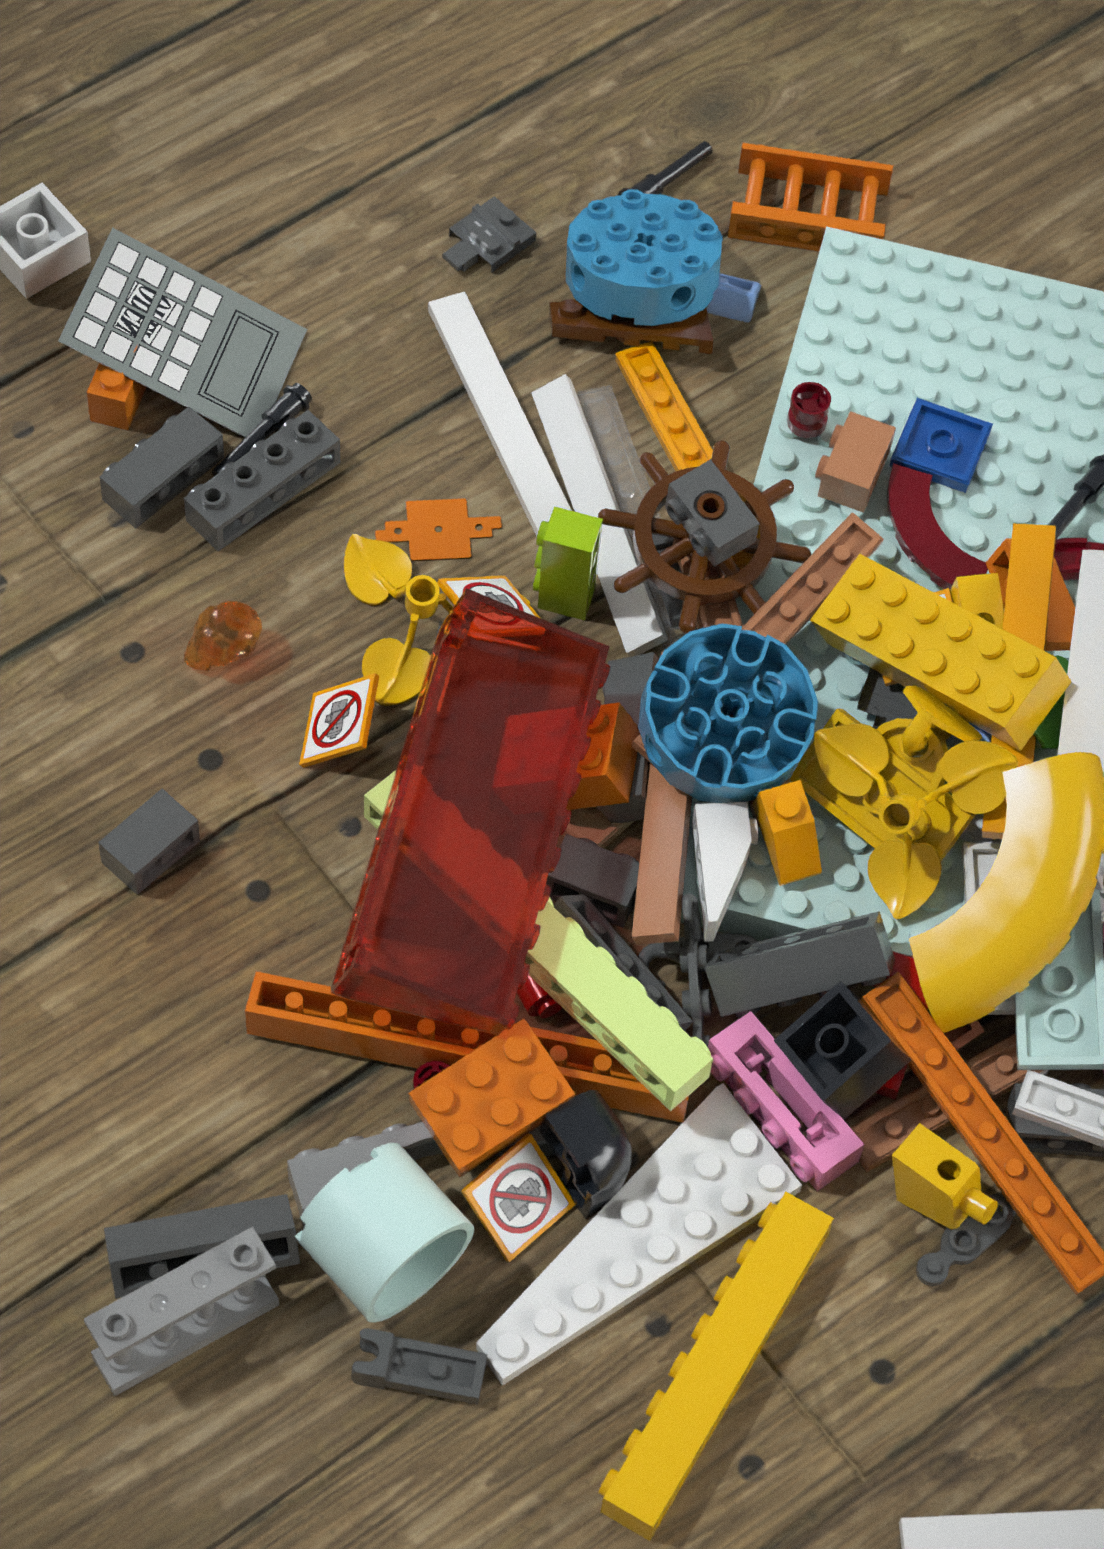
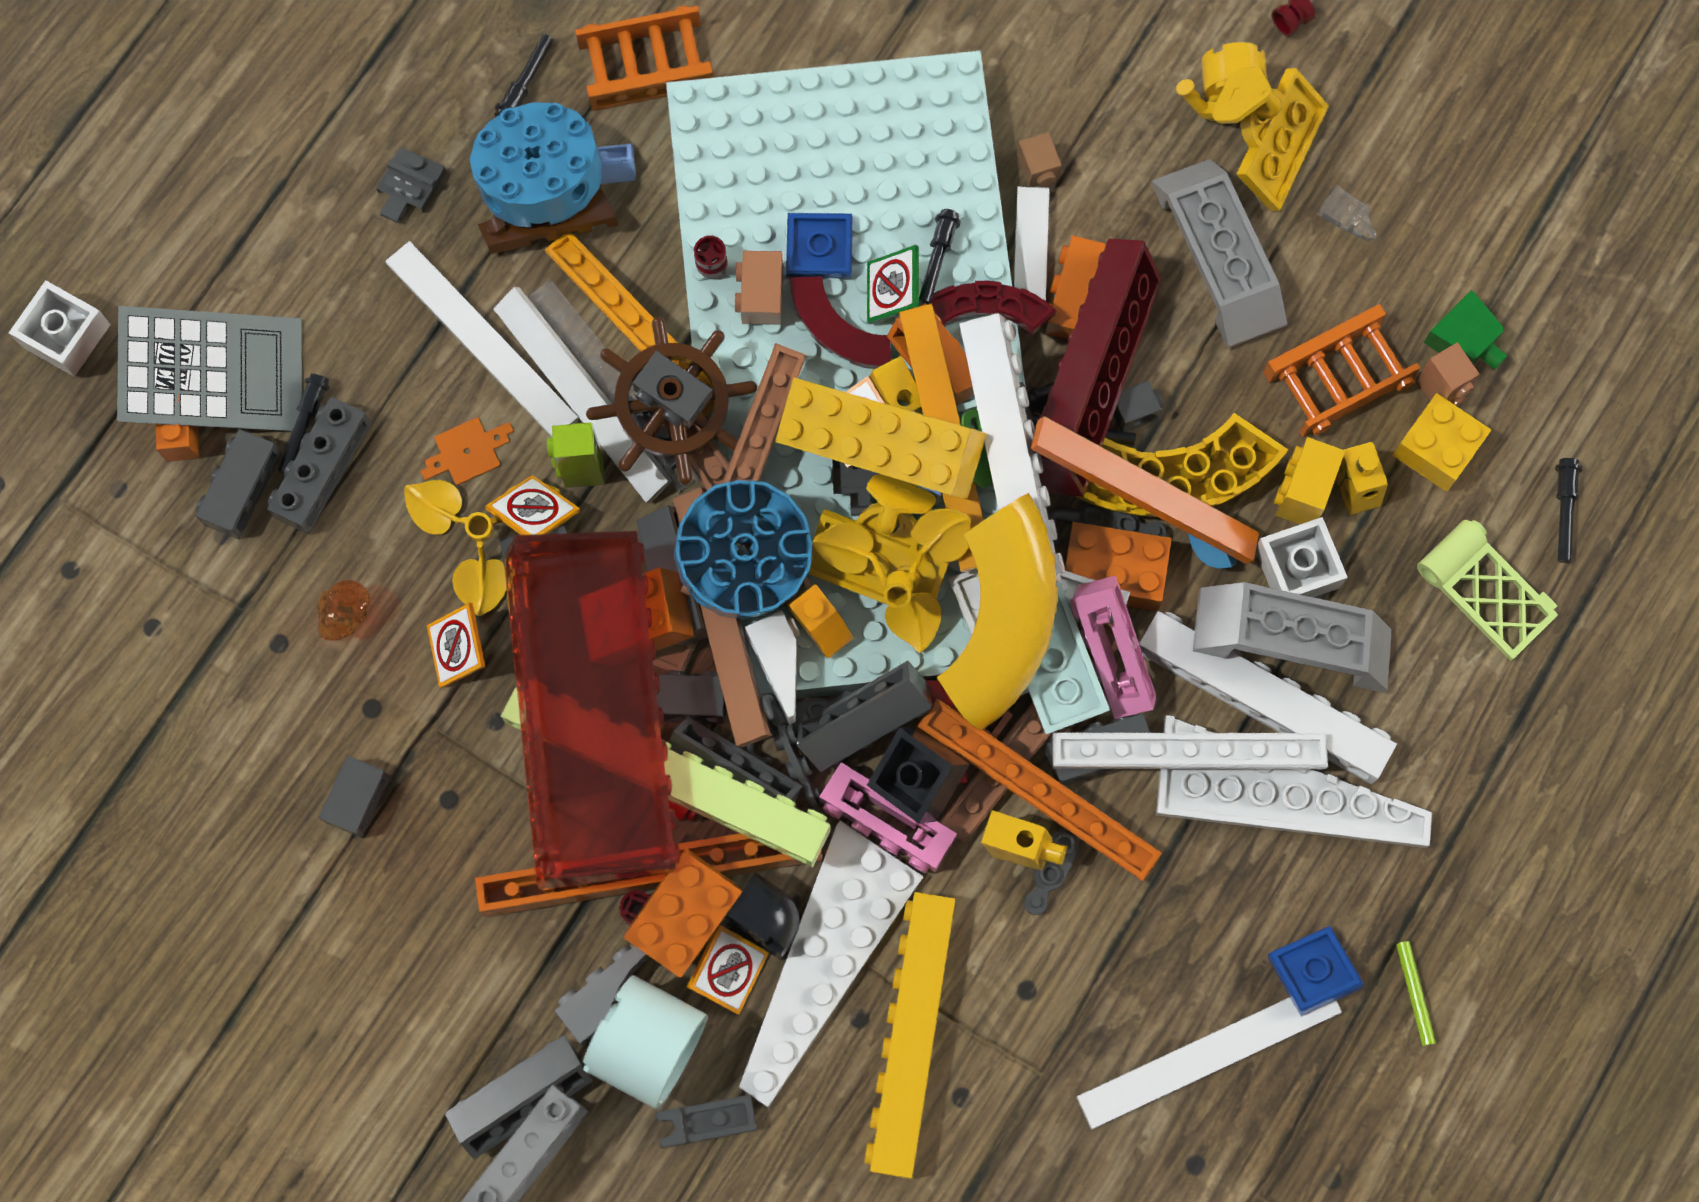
camera: 15 degrees left, 15 degrees up
none -> piece [867,245,919,324]

